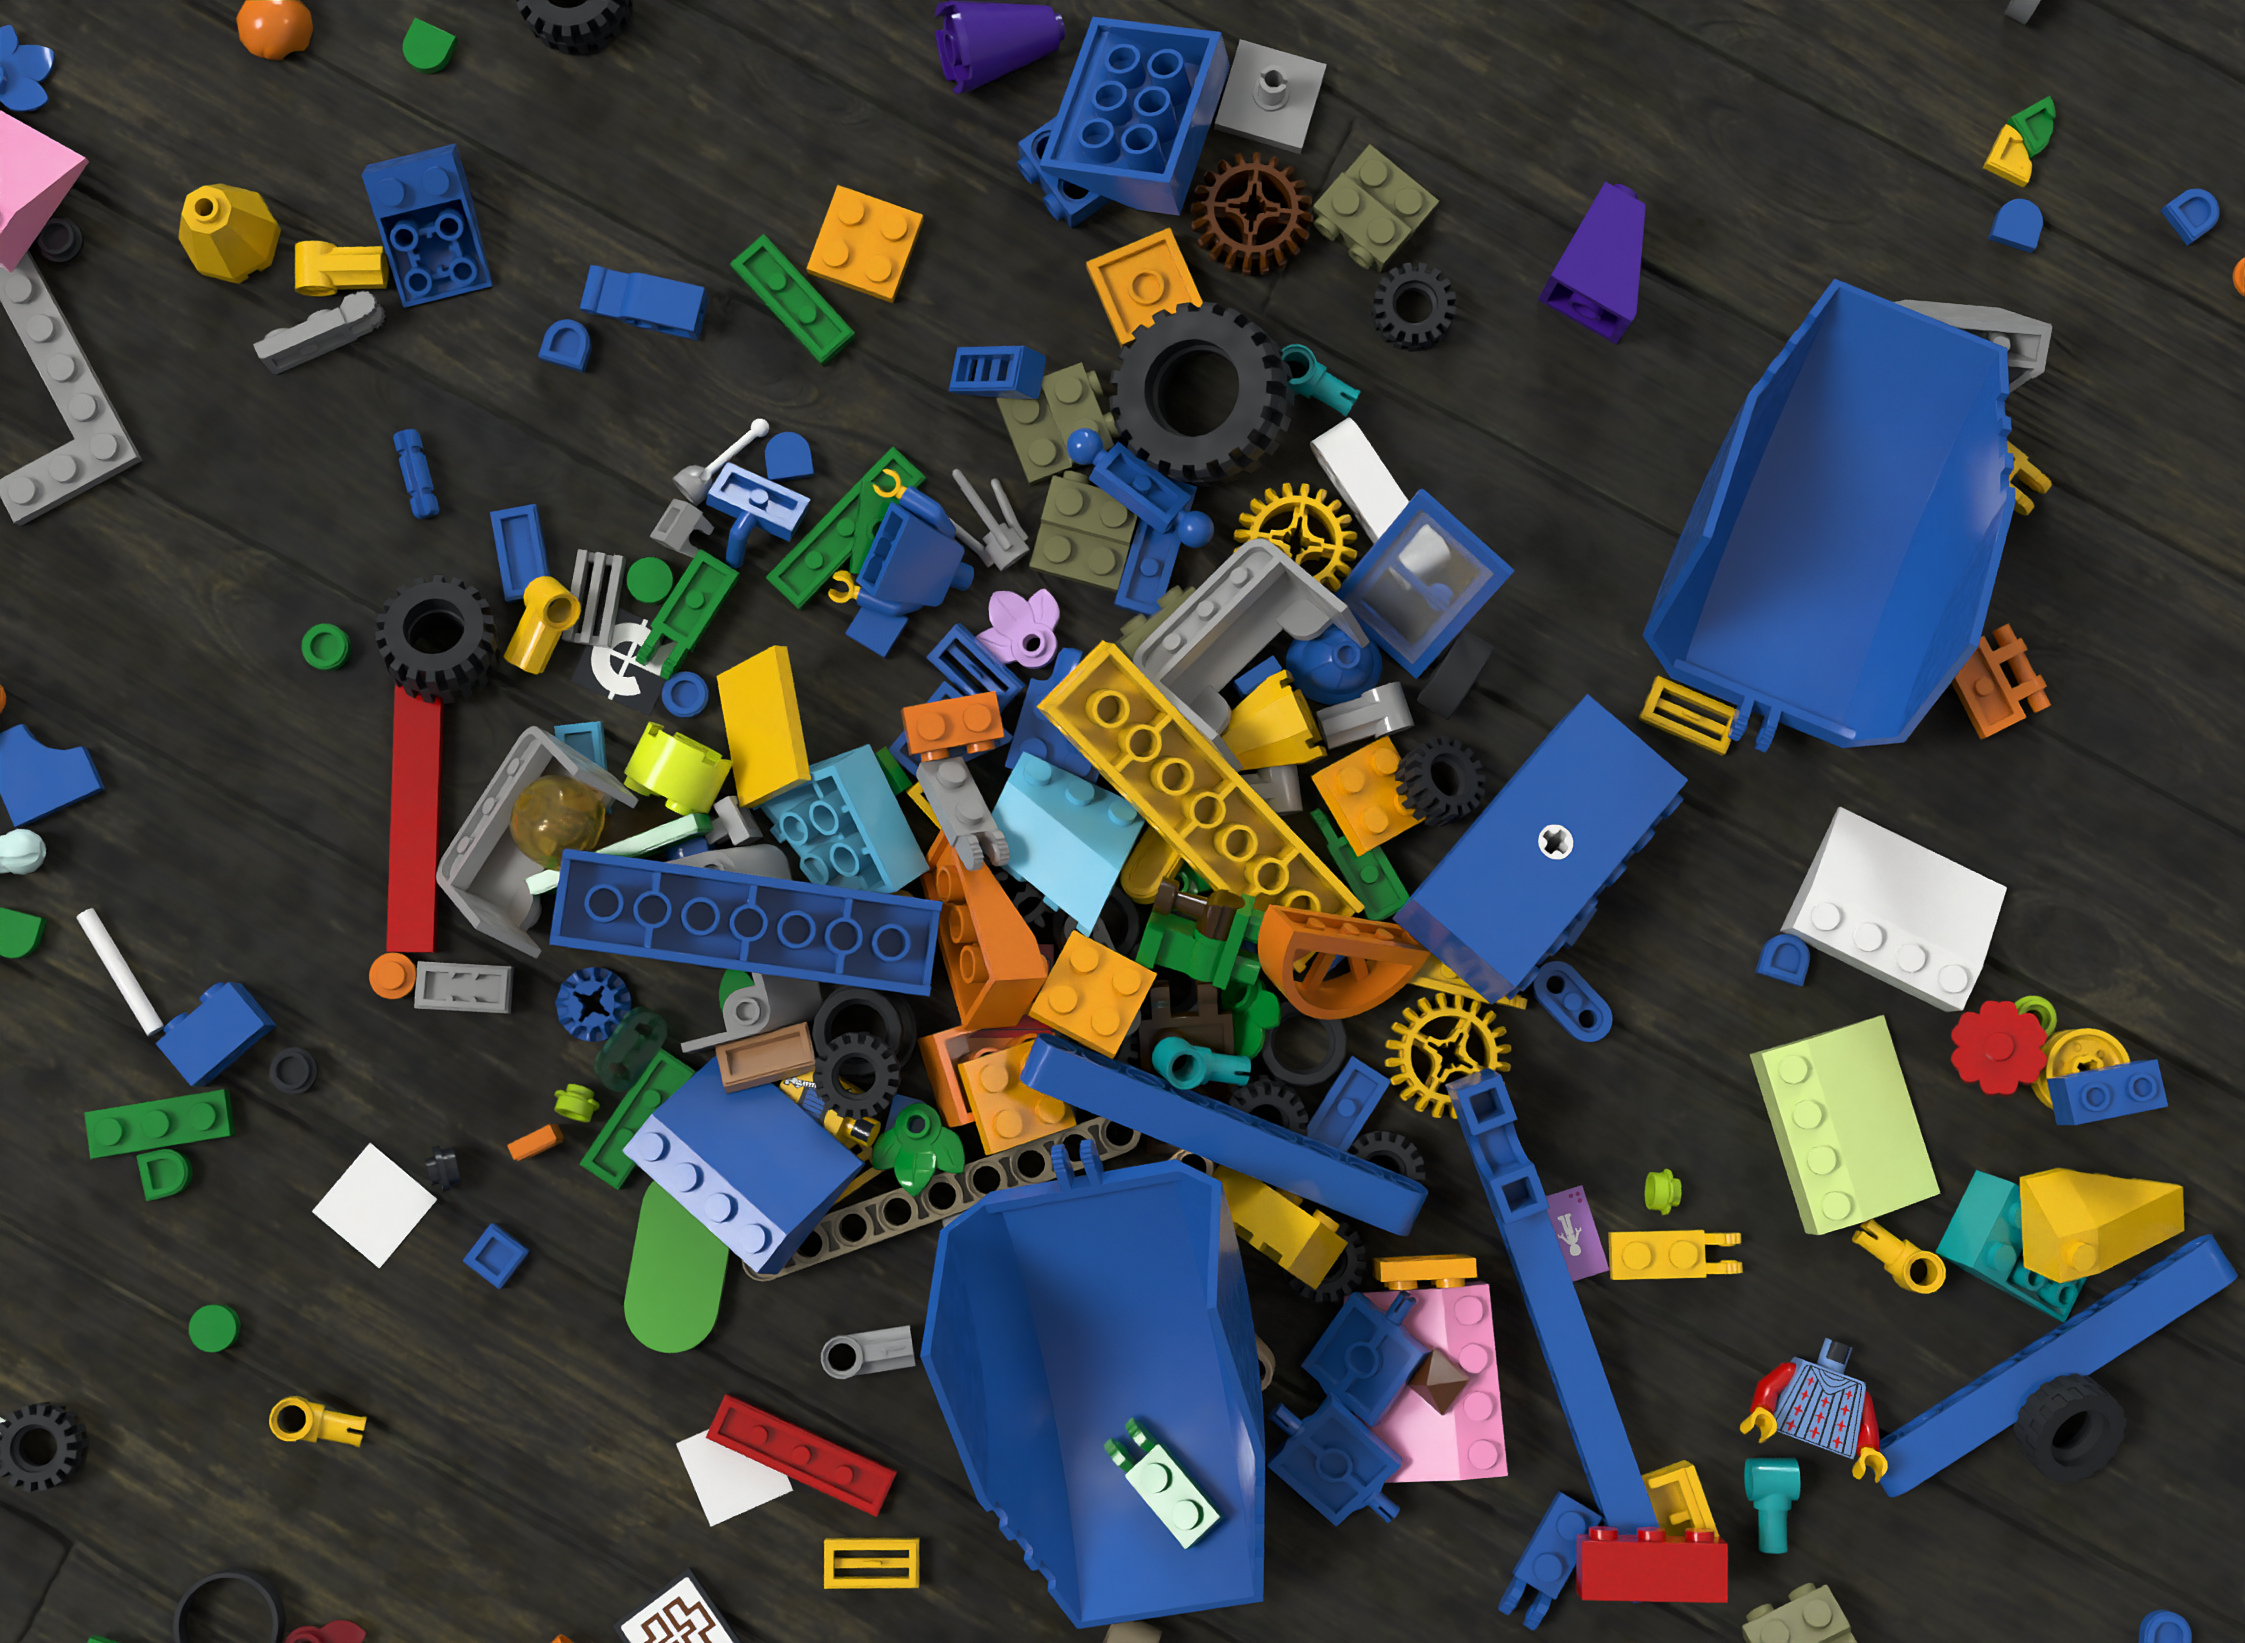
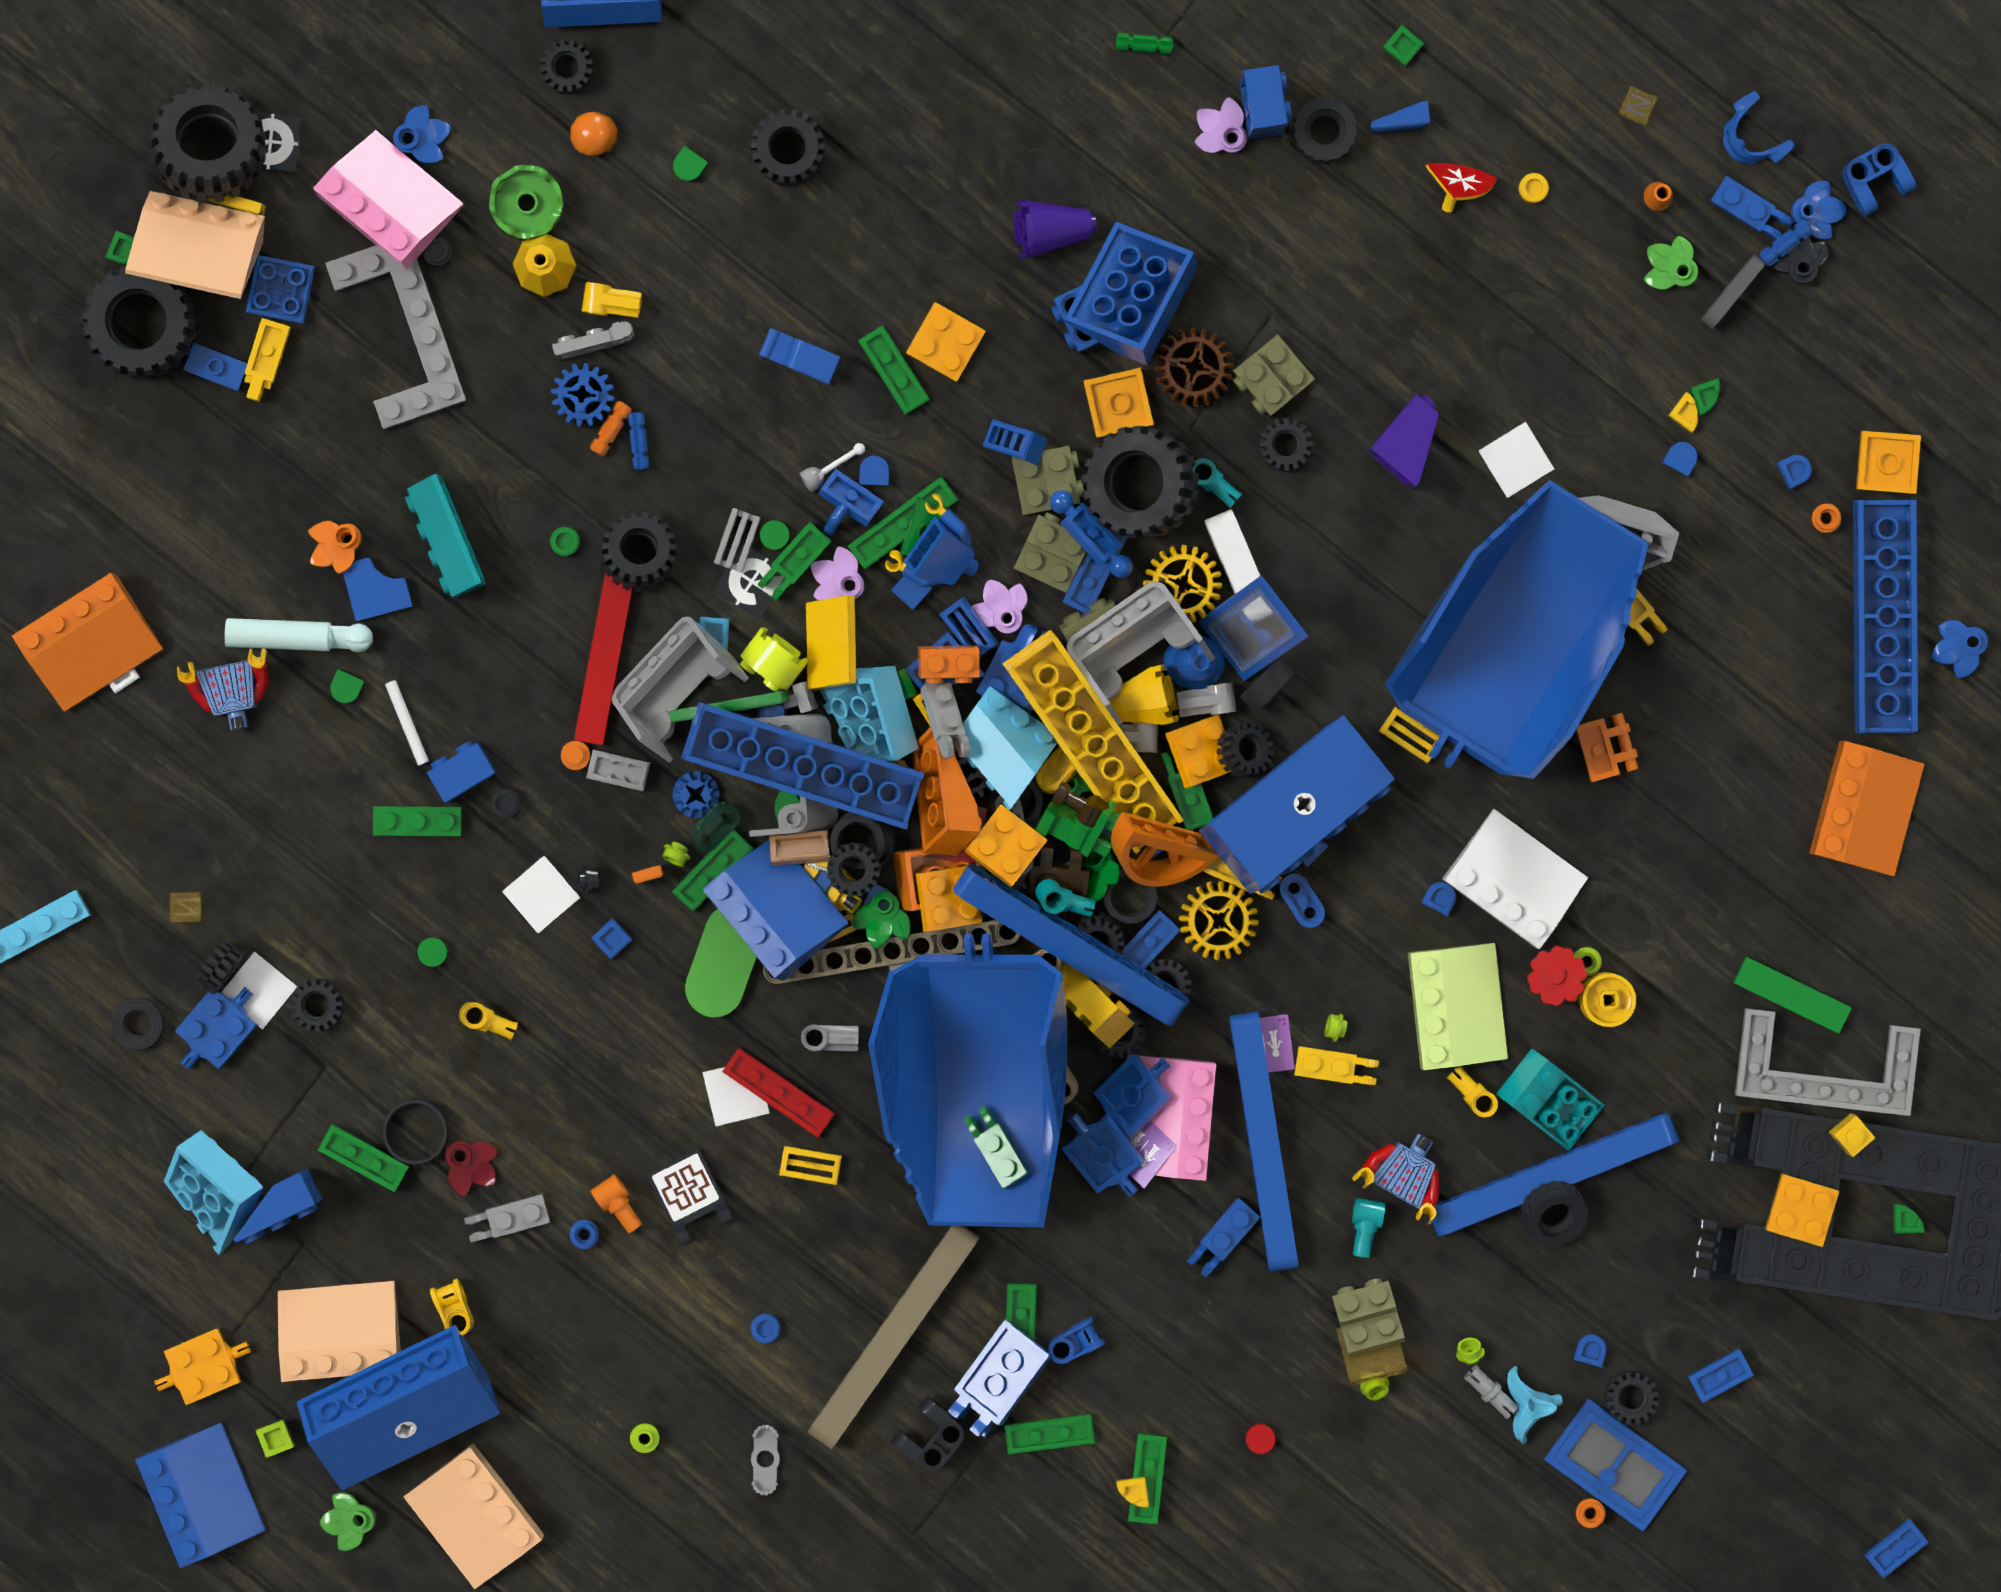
camera: 15 degrees right, 5 degrees up
green tile [137,1149,193,1201] -> none
blue slope [361,144,493,308] -> none
blue tile [490,504,550,604] -> none
yellow piece [503,576,581,675] -> none
clear yellow cylinder [509,774,605,872] -> none
blue tile [538,319,592,373] -> none
light grey tile [650,498,714,558] -> none
blue tile [662,671,710,719] -> none
light grey plant [949,469,1030,571] -> none
light grey tile [1214,39,1327,154] -> none
blue tile [1233,656,1282,700] -> none
light orange plate [1371,1254,1477,1290] -> none
reddish brown slope [1407,1347,1471,1416] -> none
blue arch [1446,1068,1550,1225] -> none
red brick [1576,1526,1728,1603] -> none
yellow hinge [1641,1460,1719,1537] -> none
yellow wedge [2019,1168,2185,1283] -> none
blue brick [2047,1059,2168,1125] -> none
none -> teal slope [405,474,487,598]
none -> bright green plate [489,165,564,240]
none -> blue gear [551,363,615,427]
none -> orange axle [590,401,632,456]
none -> lavender plate [811,546,864,600]
none -> medium lavender sticker [1122,1121,1177,1188]
none -> white sticker [1479,422,1554,498]

